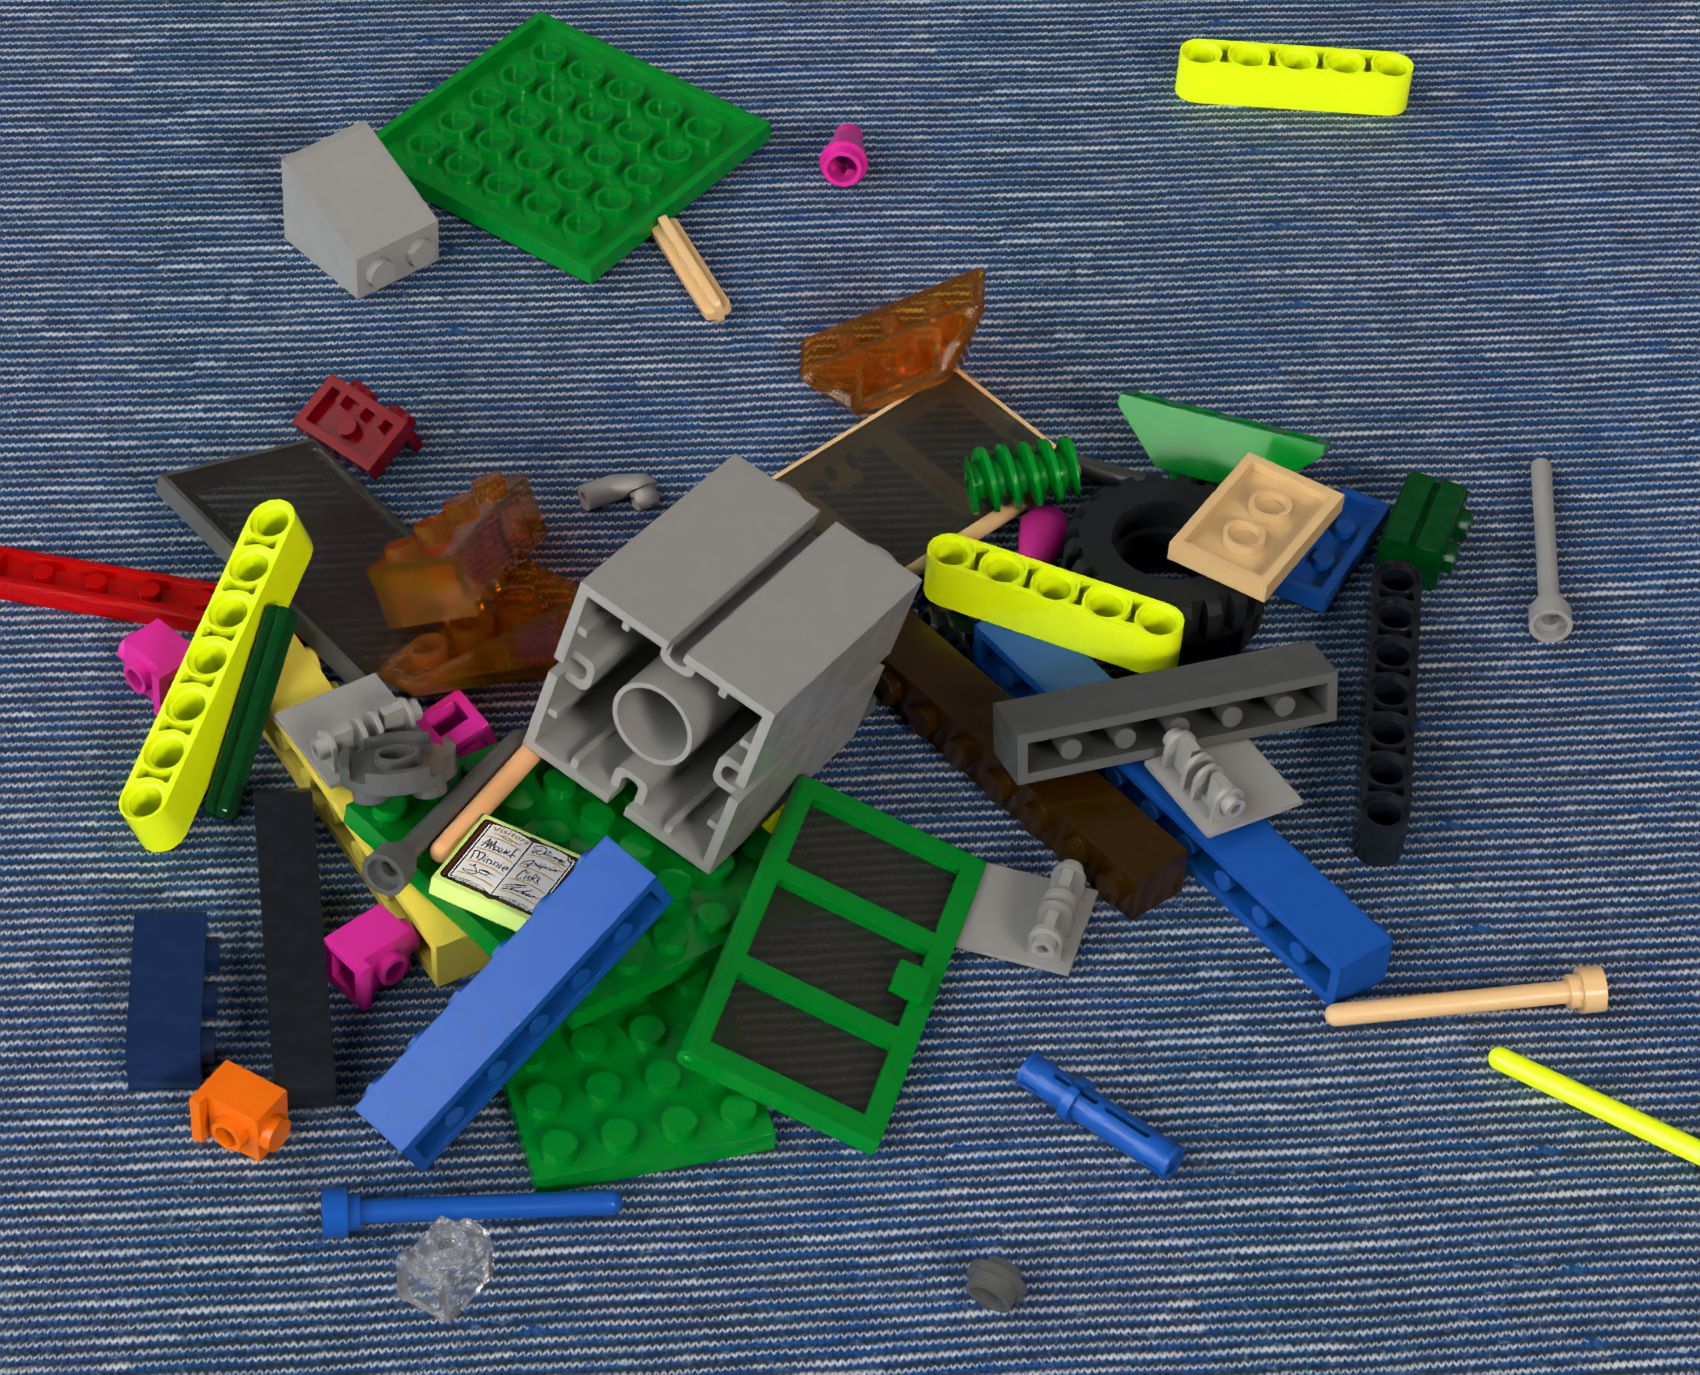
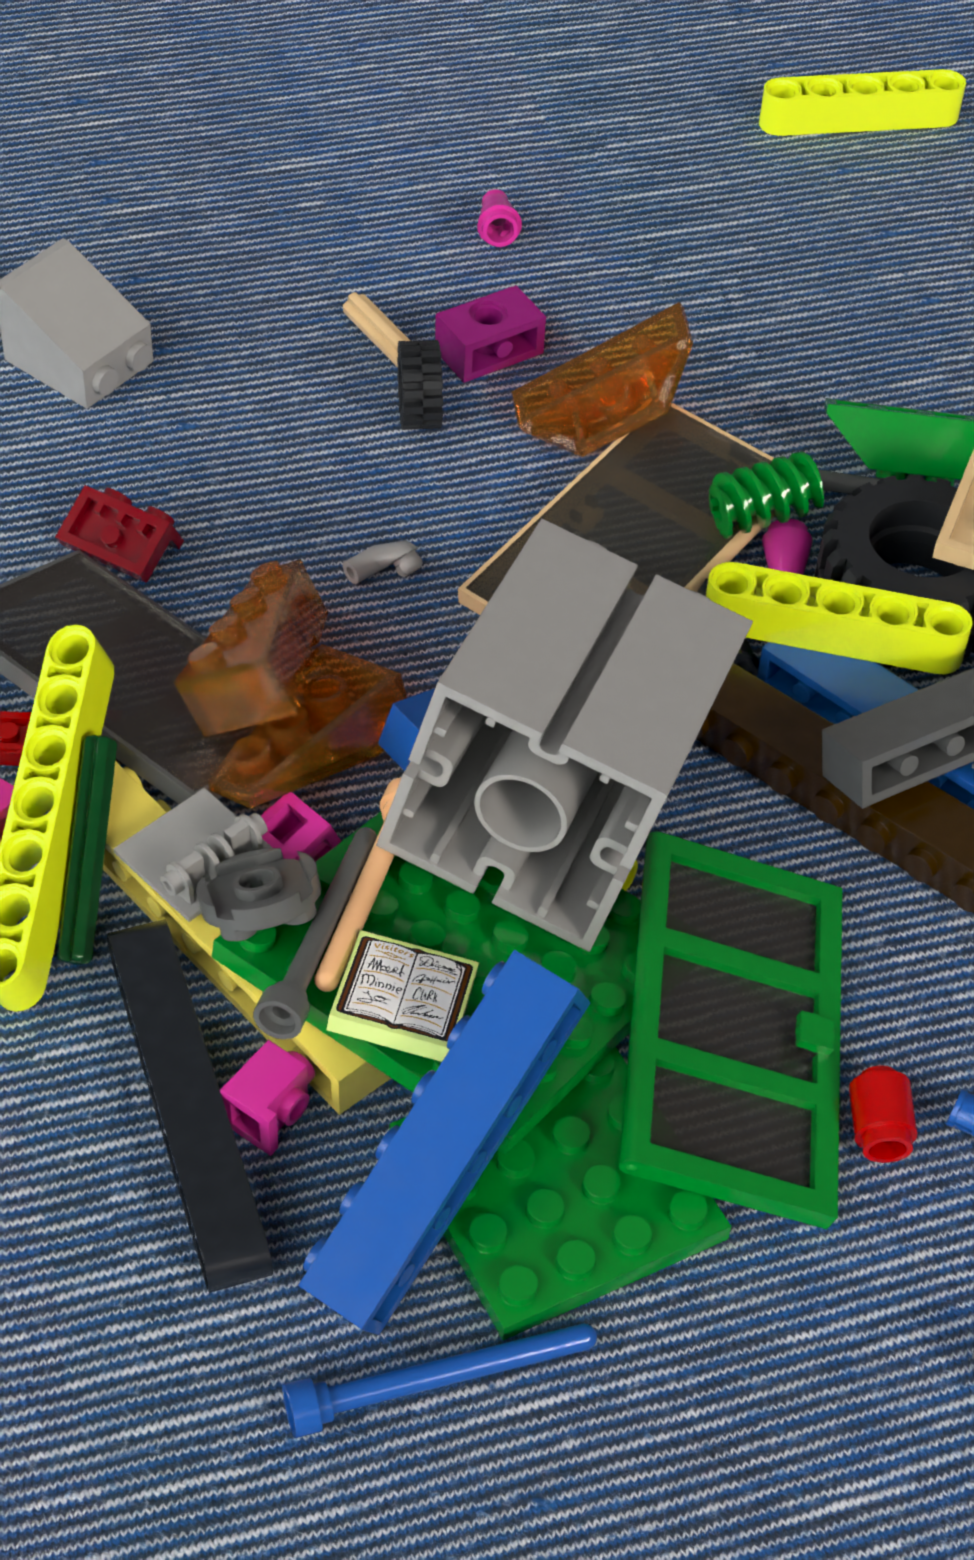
camera: 10 degrees left, 5 degrees up
dark blue brick [125,912,221,1090] -> none
orange brick [189,1059,291,1162] -> none
green plate [375,11,771,284] -> none
clear brick [396,1215,493,1325] -> none
light grey hinge [955,859,1098,977] -> none
none -> black tyre [397,340,443,430]
none -> magenta brick [435,285,546,383]
none -> red brick [849,1065,917,1163]

